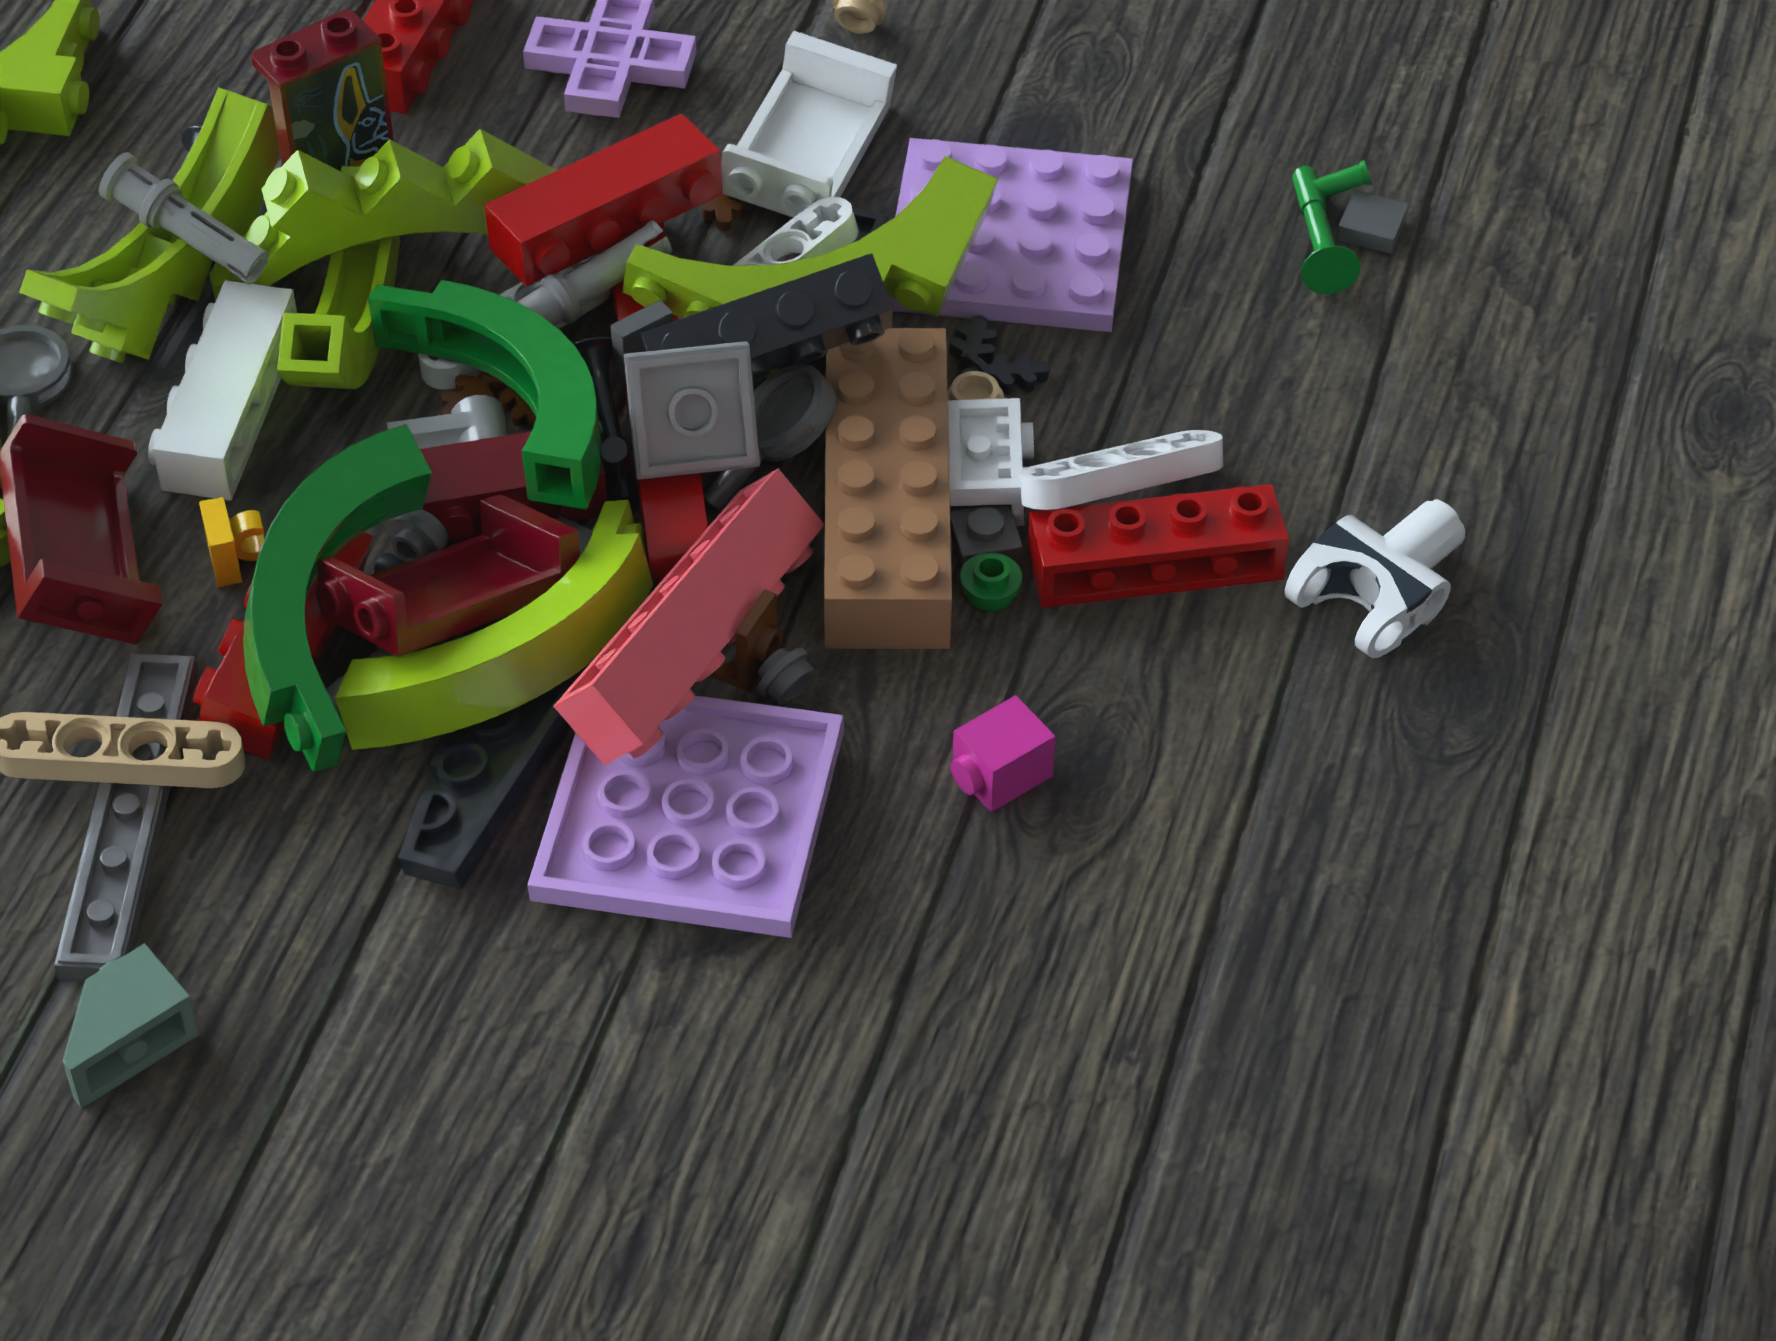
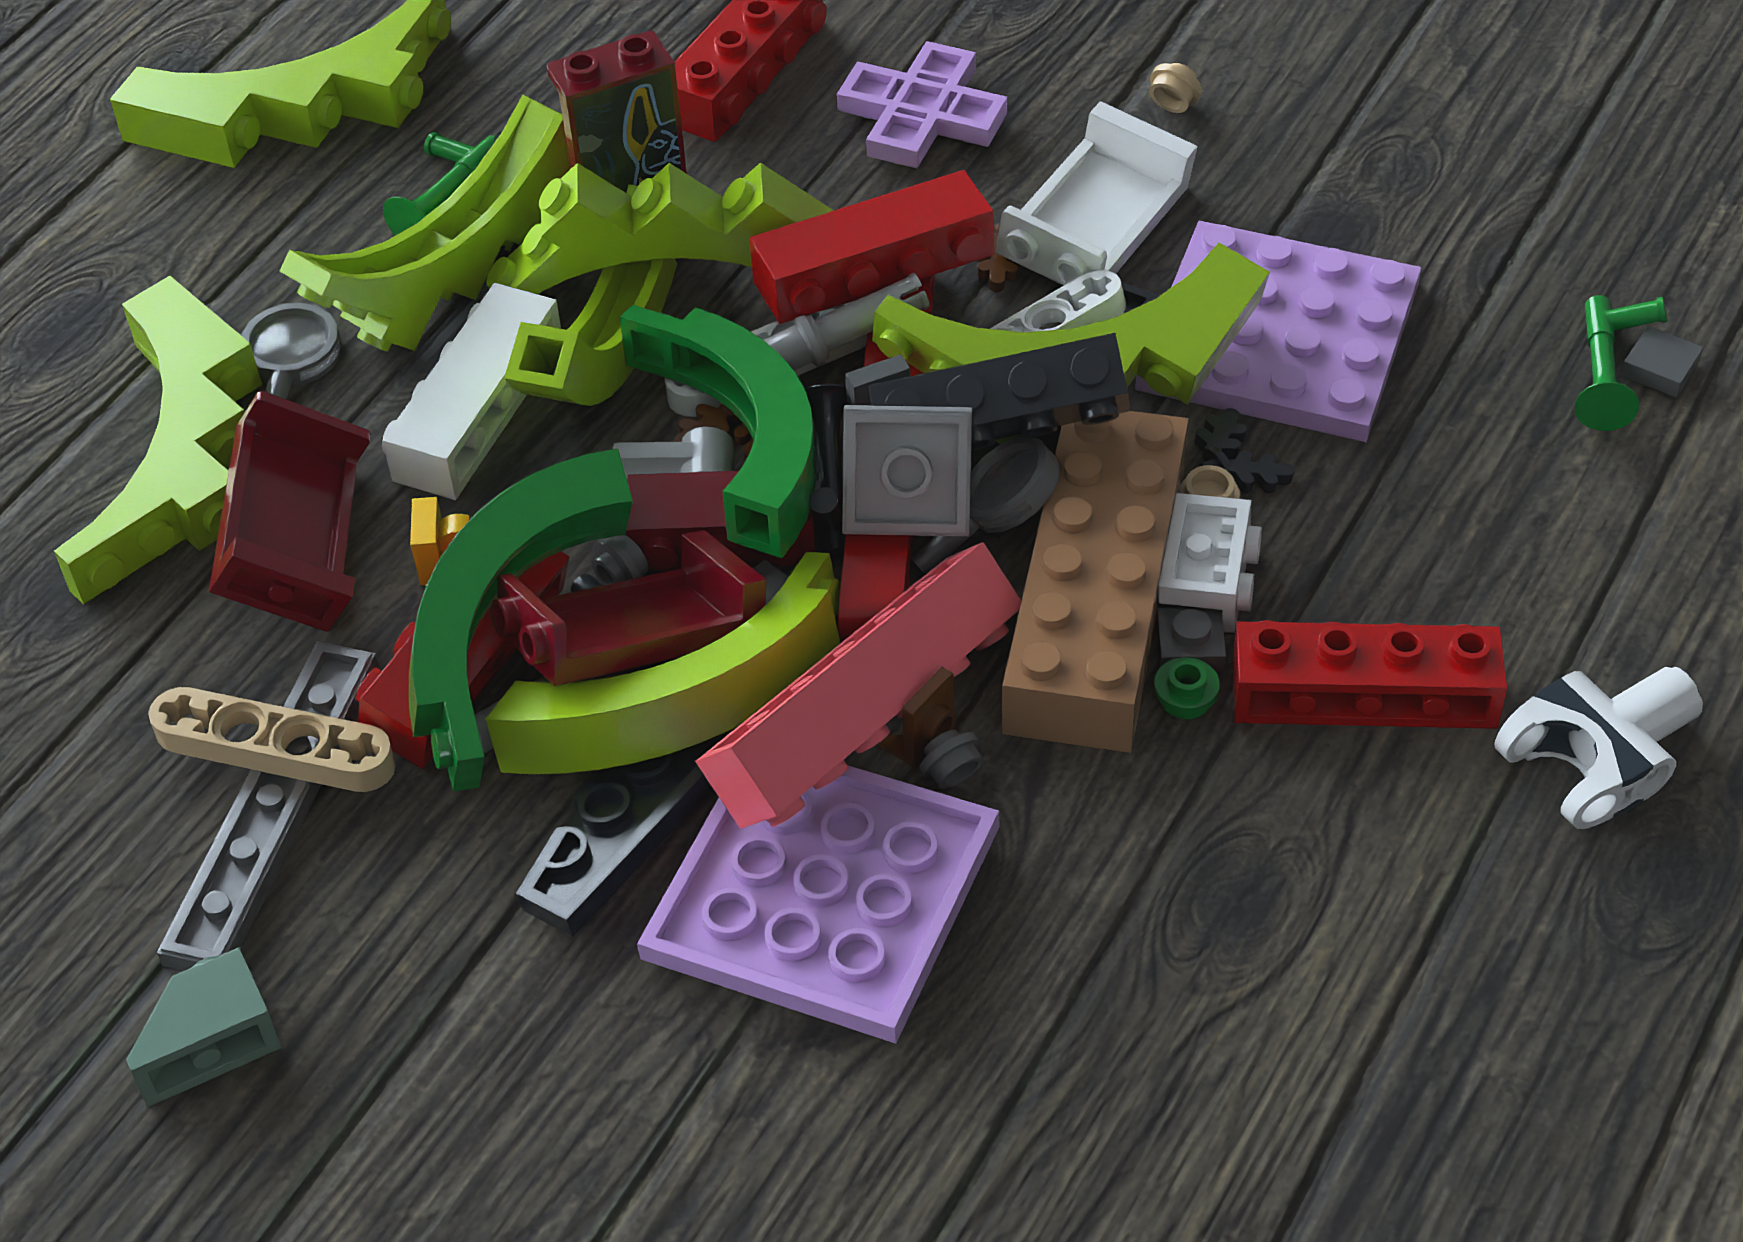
camera: 15 degrees right, 0 degrees up
light grey pin [98,152,269,284] -> none
dark pink brick [950,695,1056,812] -> none
white beam [1020,430,1223,510] -> none
none -> green piece [383,132,495,236]

